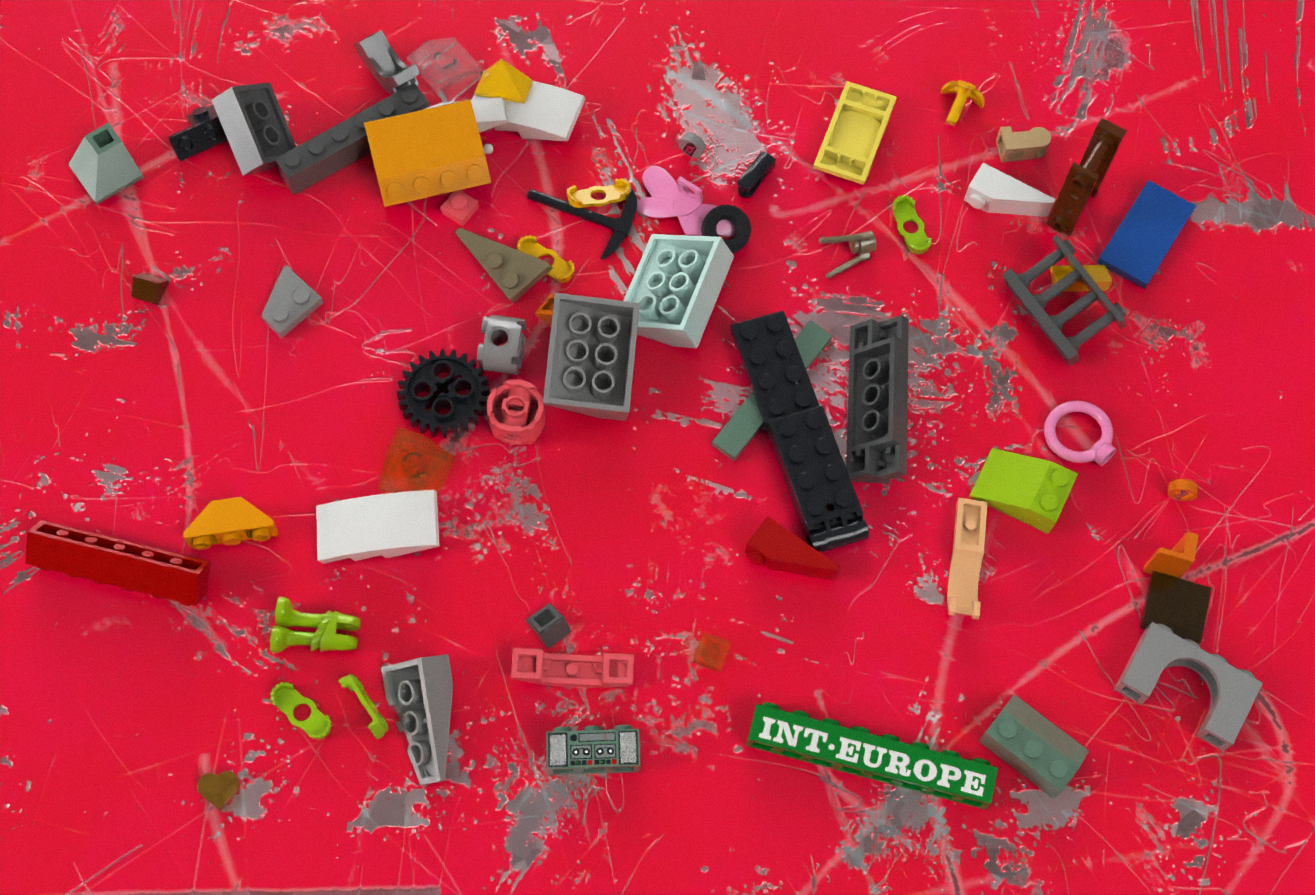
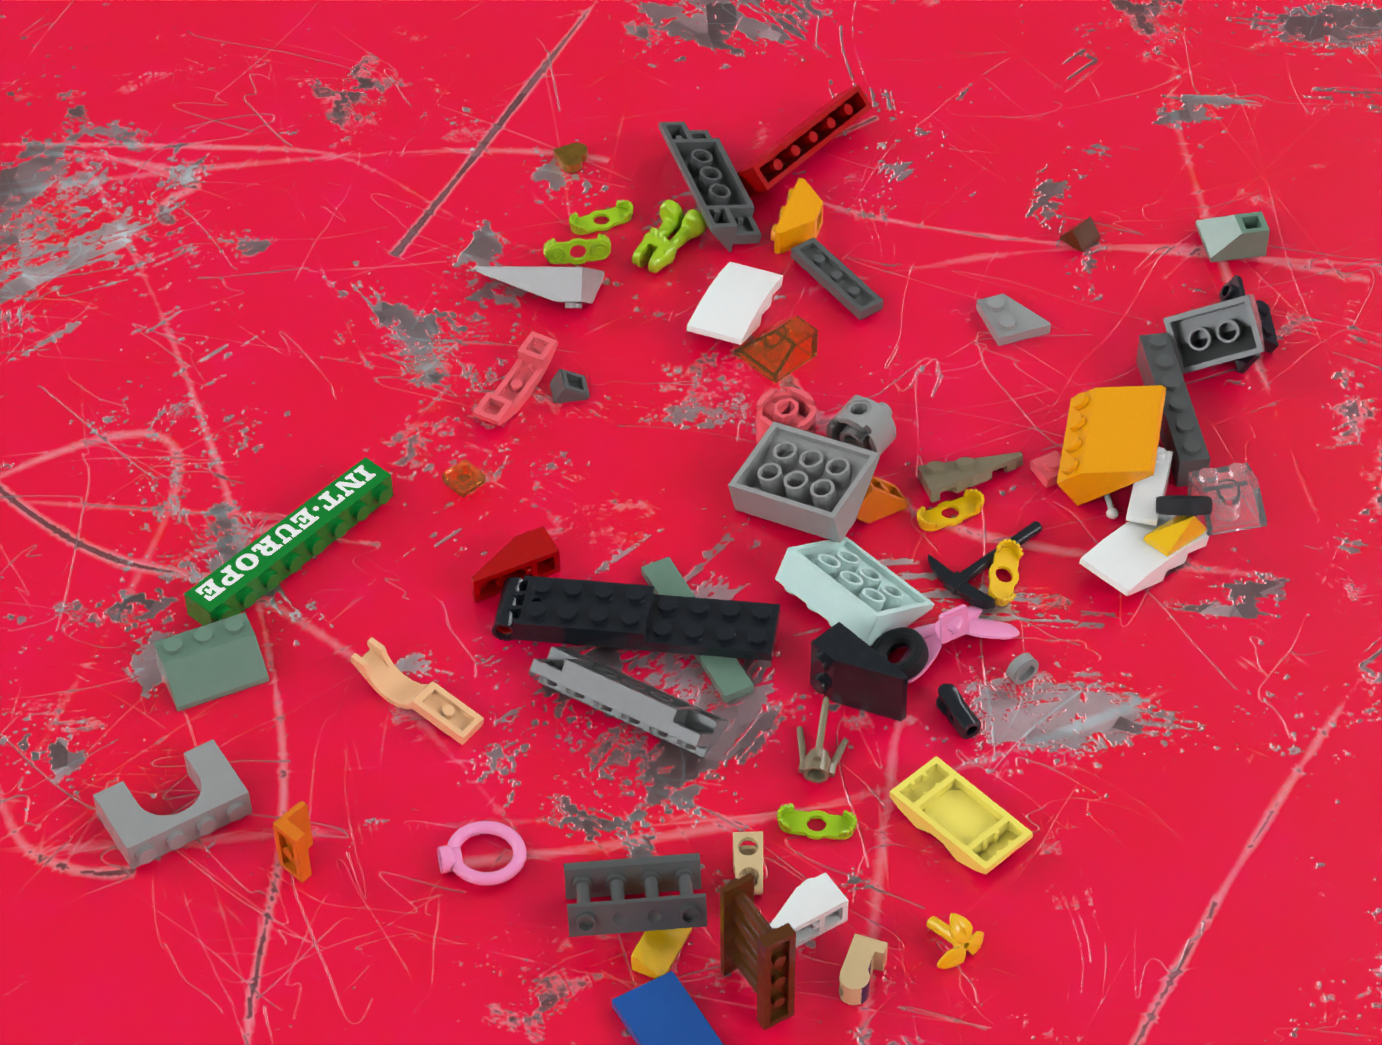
camera: 120 degrees right, 20 degrees down
arch [354,30,421,95] -> none
black gear [397,349,490,438] -> none
brick [546,725,640,775] -> none
lime slope [969,448,1078,534] -> none
dark brown tile [1140,571,1211,644] -> none
orange tile [1168,479,1198,501] -> none
none -> dark grey slope [658,122,762,253]
none -> tan leg [733,831,763,895]
none -> dark grey plate [791,237,883,320]
none -> slope [810,622,908,721]
none -> black tyre [1156,495,1212,516]

